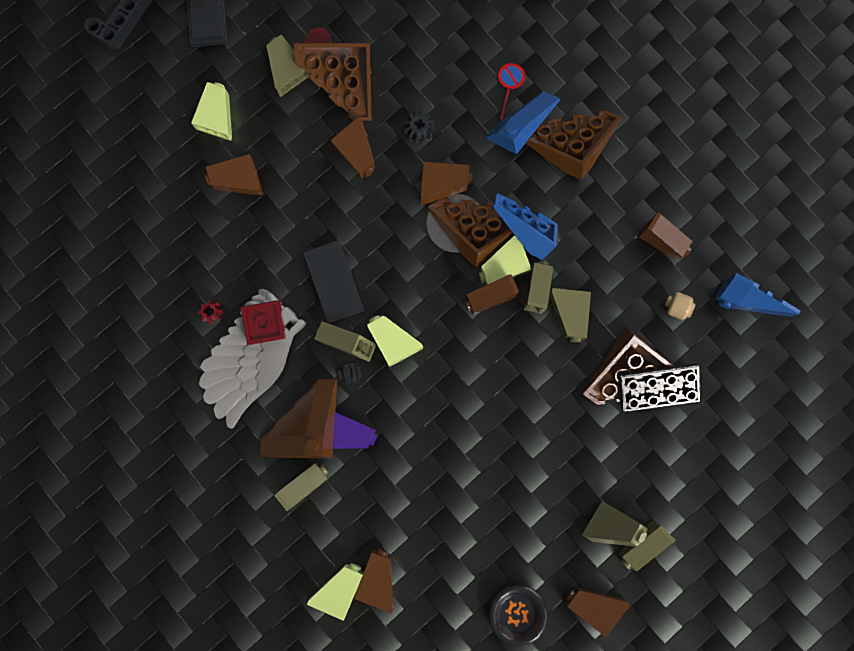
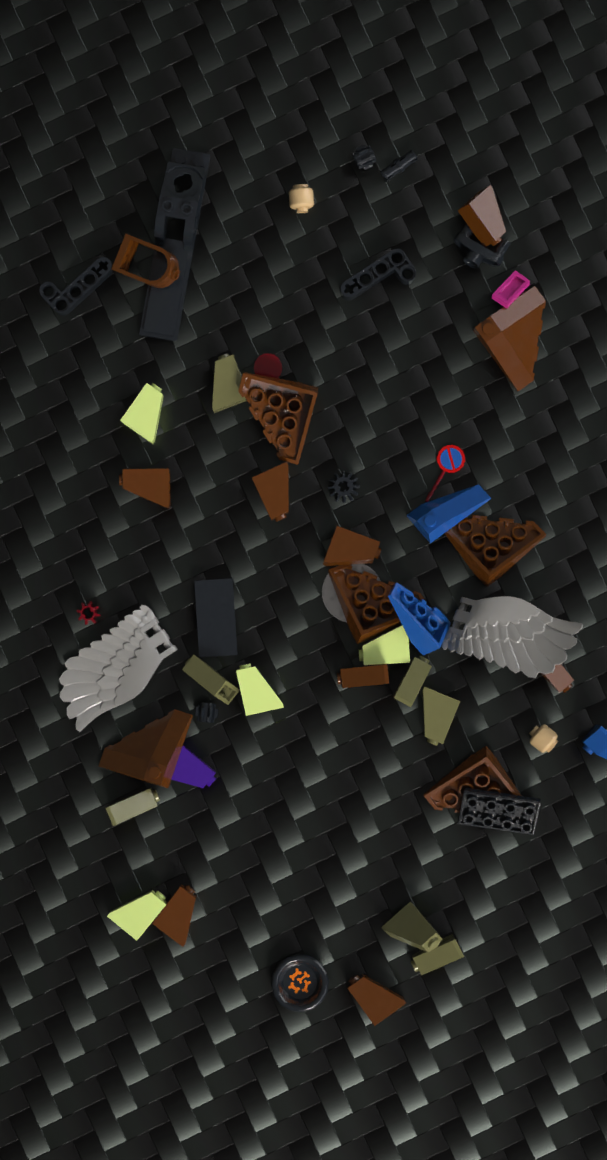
camera: 15 degrees right, 5 degrees up
dark red plate [241,300,287,345] -> none
none -> light grey animal [442,596,583,678]

